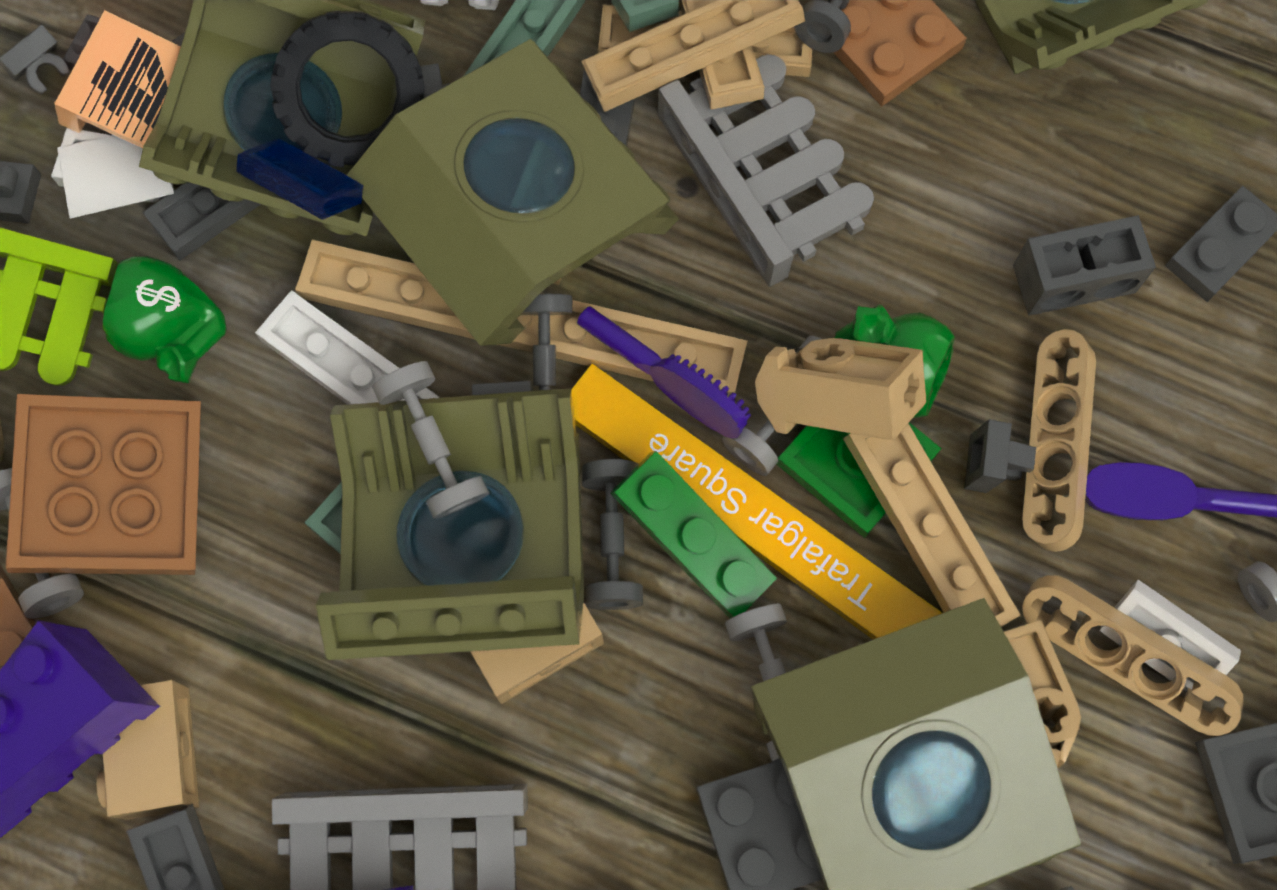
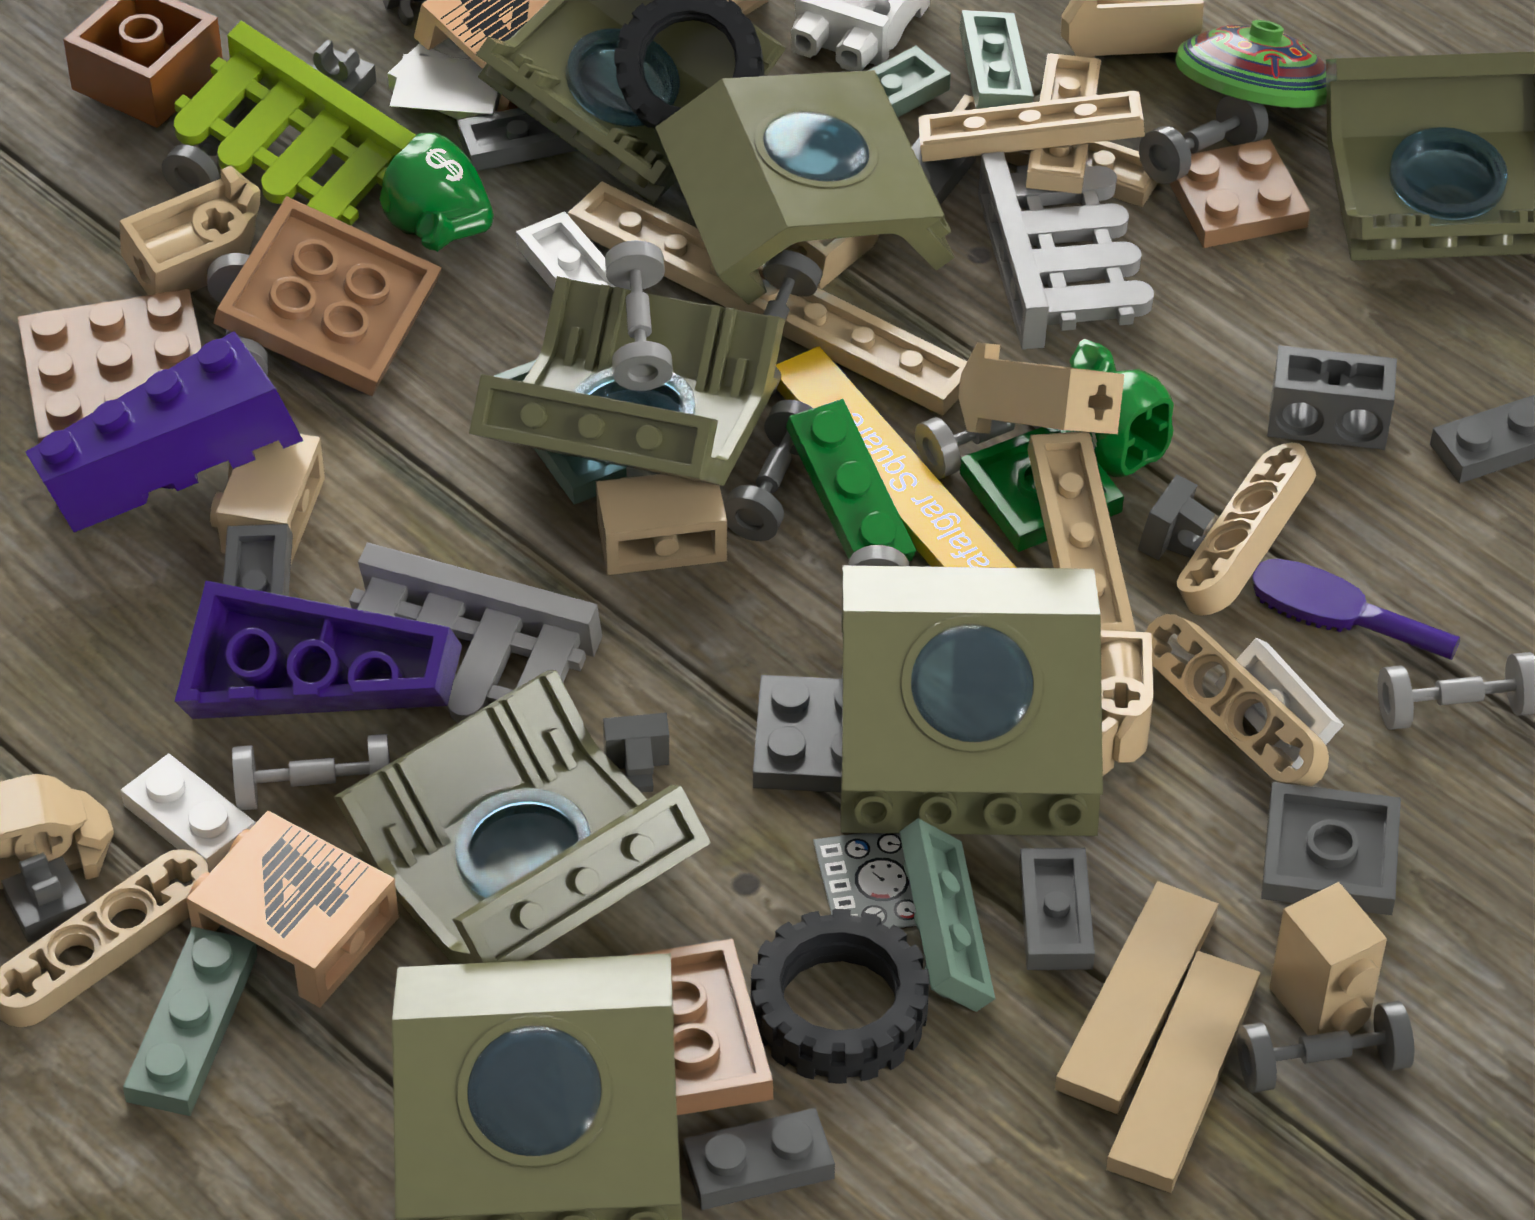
camera: 20 degrees right, 25 degrees down
clear blue tile [236,138,364,220] -> none
dark purple piece [577,306,751,439] -> none

